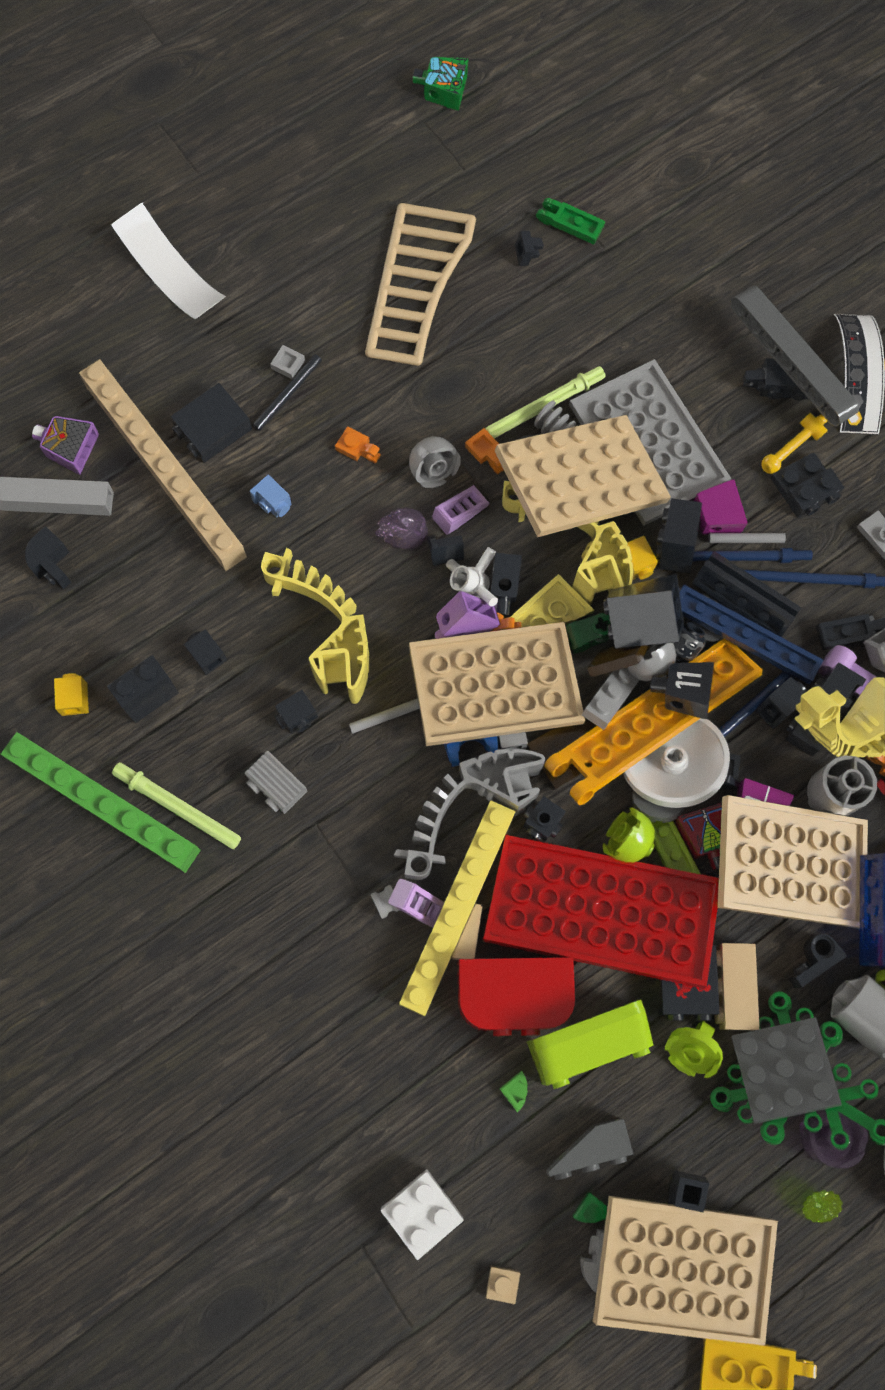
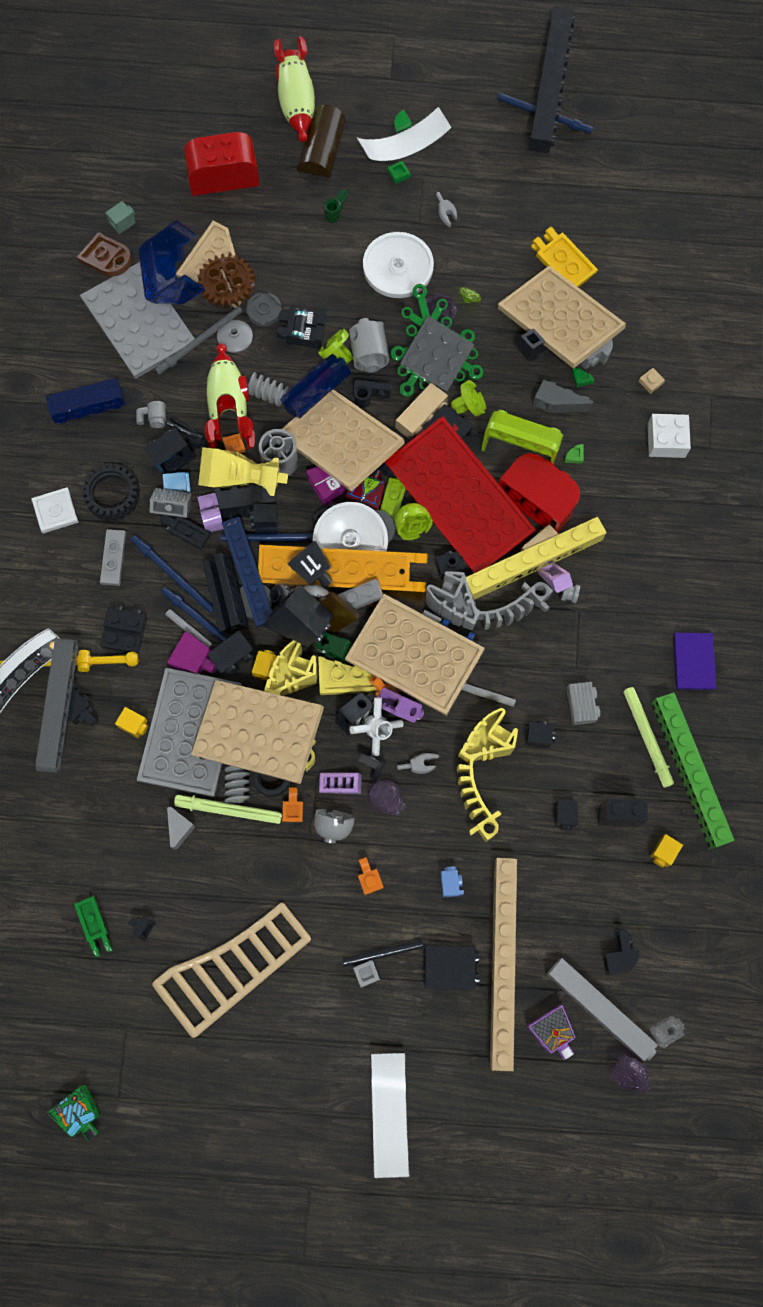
camera: 140 degrees left, 0 degrees up
none -> yellow brick [115,707,148,739]
none -> light grey slope [167,807,195,850]
none -> light grey hand [397,753,439,774]
none -> dark purple tile [674,633,716,690]

